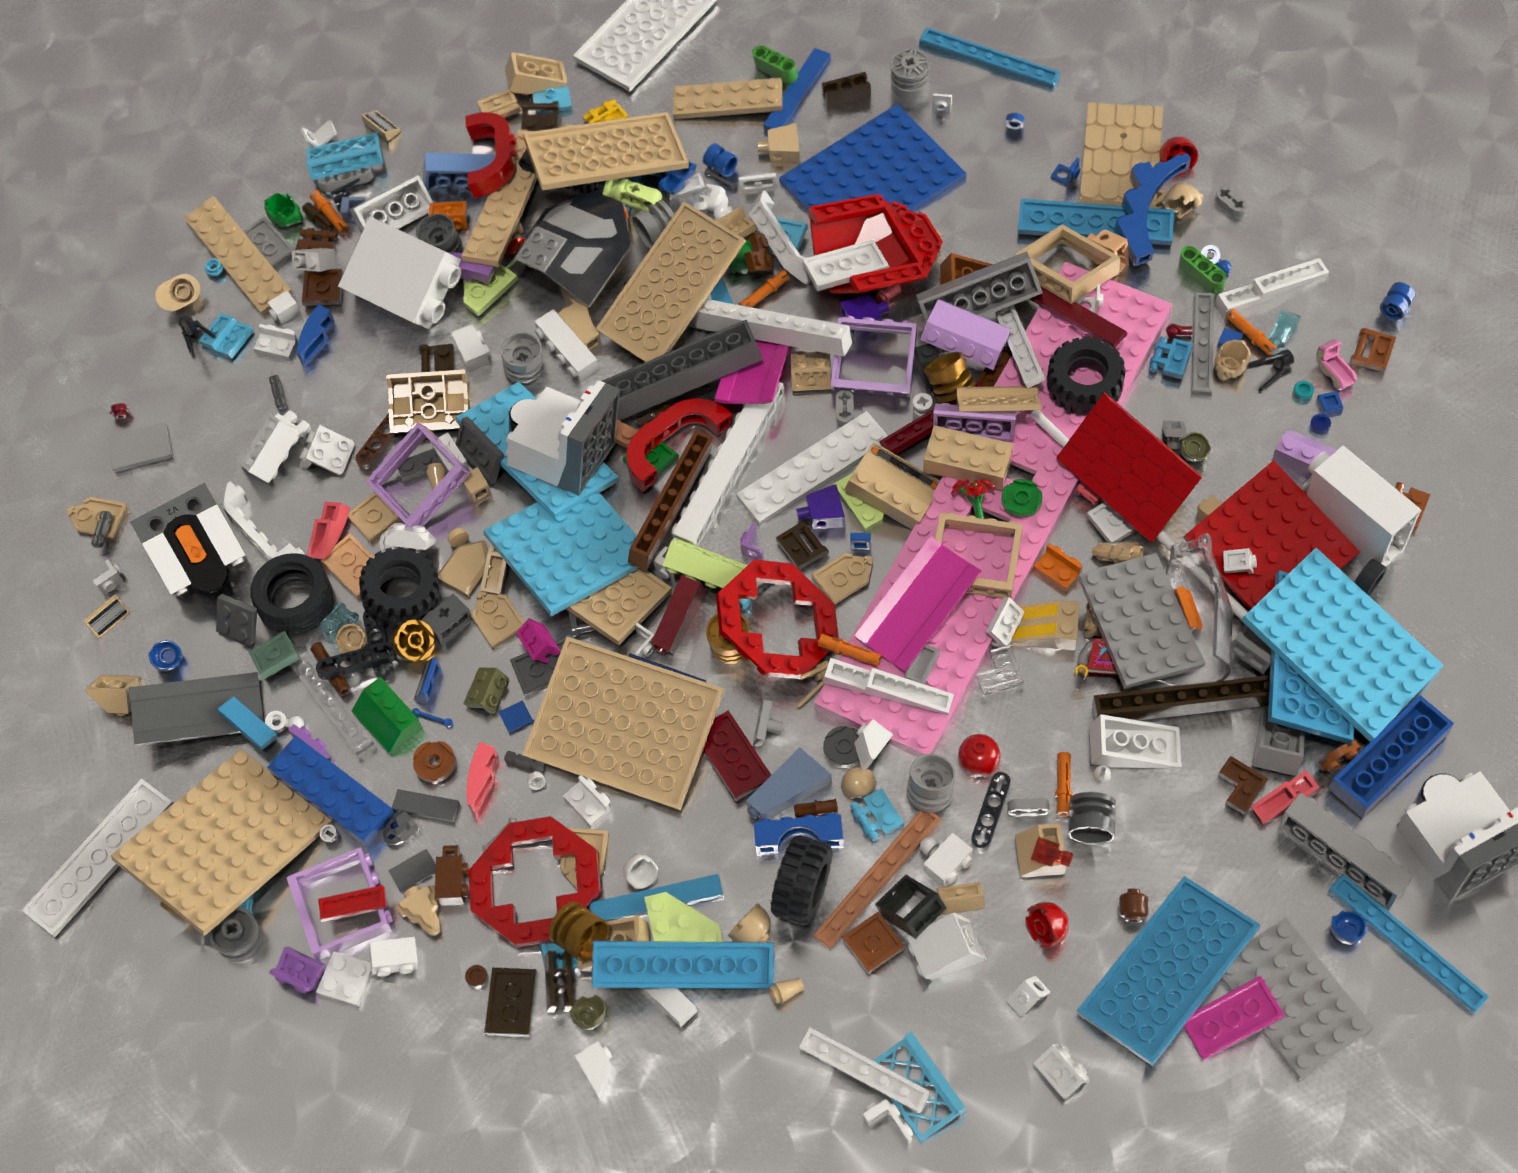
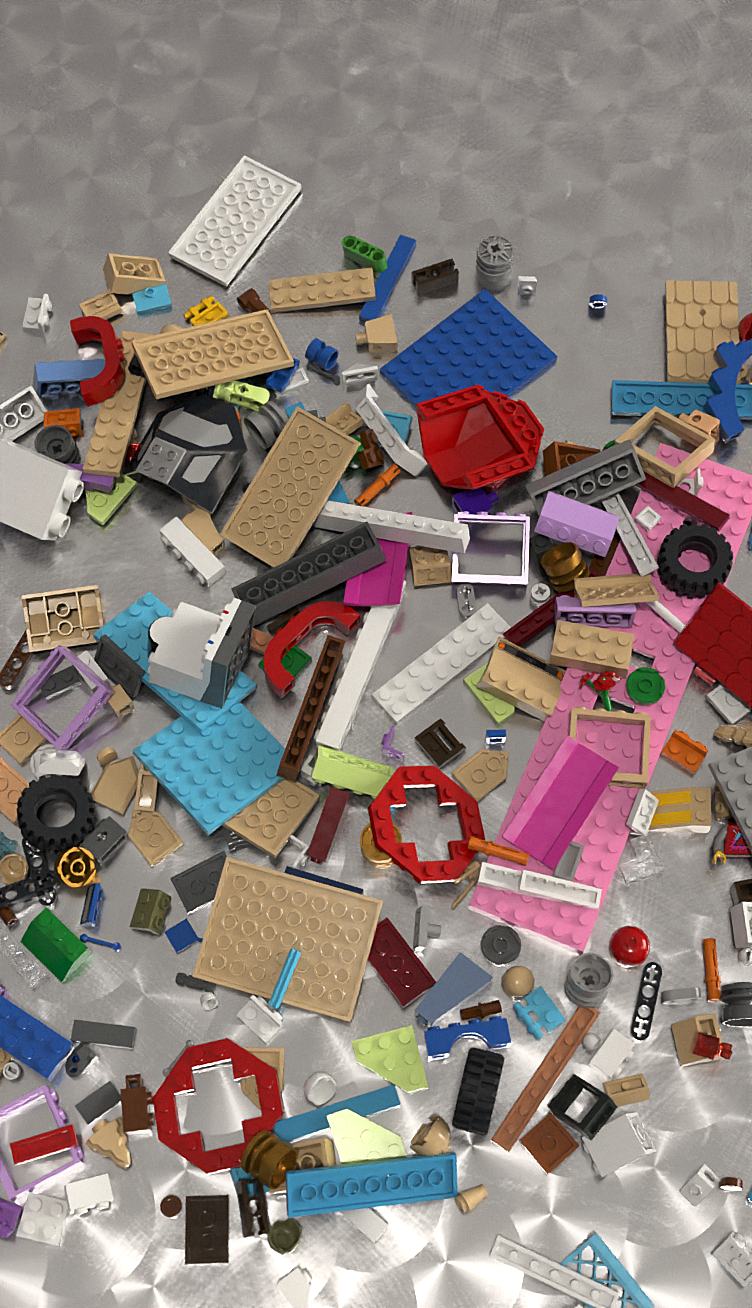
camera: 10 degrees left, 5 degrees up
dark orange plate [413,741,457,784] -> none
dark brown plate [419,343,455,372] -> none
tan cone [426,463,446,490] -> none
white brick [451,324,491,372] -> none
coral slope [466,742,498,814] -> none
light grey wheel [501,332,544,384] -> none
dark pink hinge [516,618,561,663] -> none
dark brown plate [521,101,559,131] -> none
white animal [694,184,732,221] -> none
dark purple torso [796,484,845,529] -> none
white plate [803,239,889,291] -> none
white slope [854,719,893,771] -> none
dark azure tile [919,27,1061,89] -> none
red cylinder [1026,902,1068,949] -> none
blue bracket [1051,157,1080,186] -> none
none -> white bracket [22,294,52,333]
none -> reddish brown piece [237,288,271,314]
none -> medium azure axle [268,948,301,1009]
none -> yellowish green plate [352,1025,428,1093]
none -> white tile [635,506,662,532]
none -> reddish brown tile [721,1177,743,1191]

